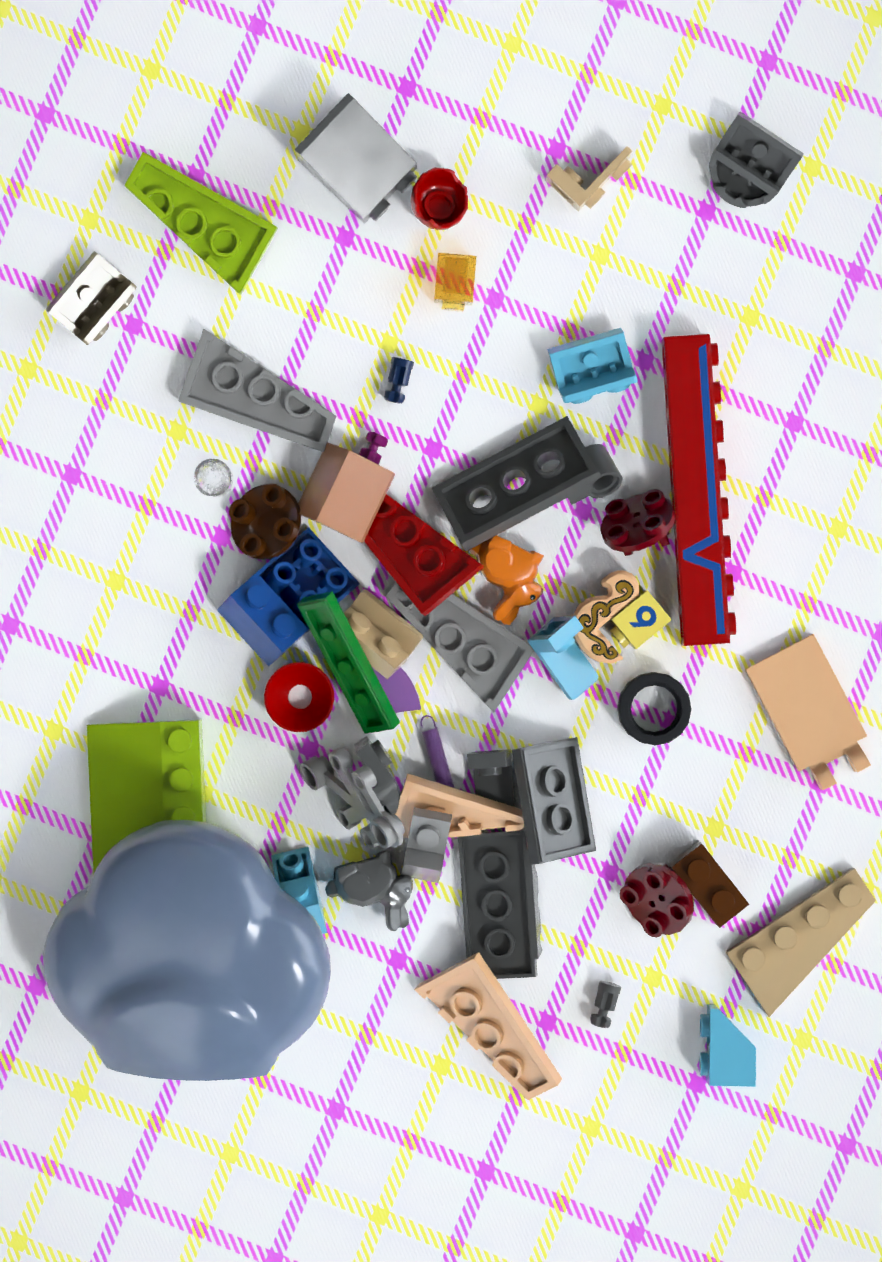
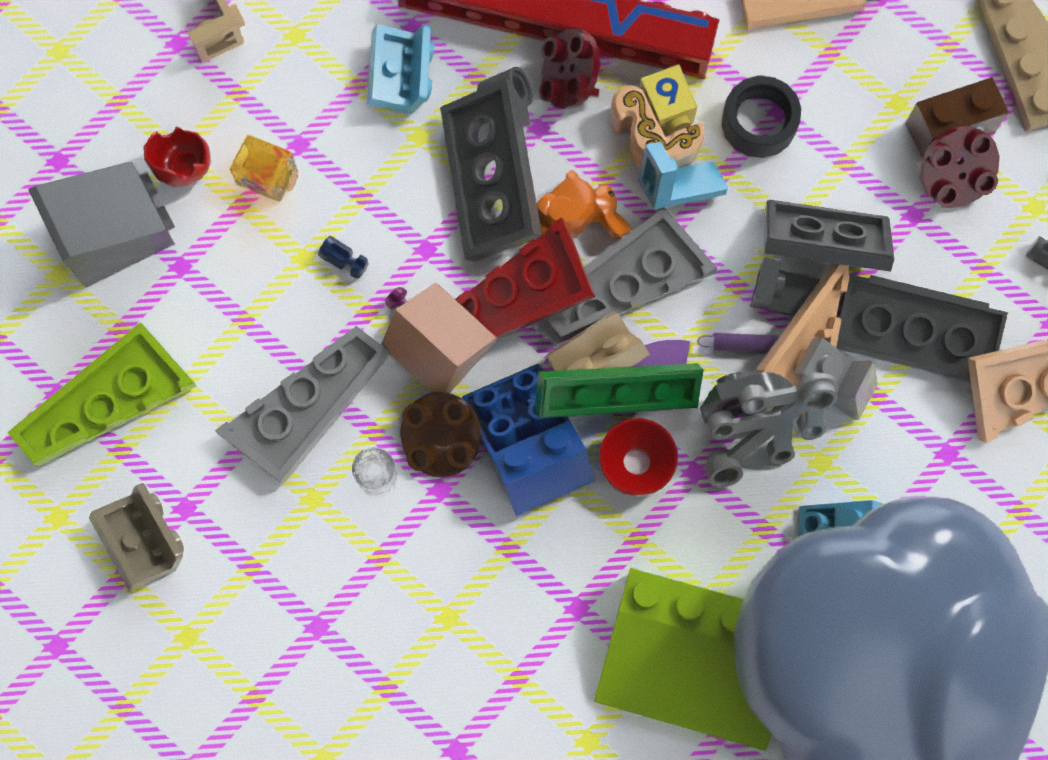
camera: 75 degrees left, 15 degrees down
dark grey animal [325,850,413,931] -> none

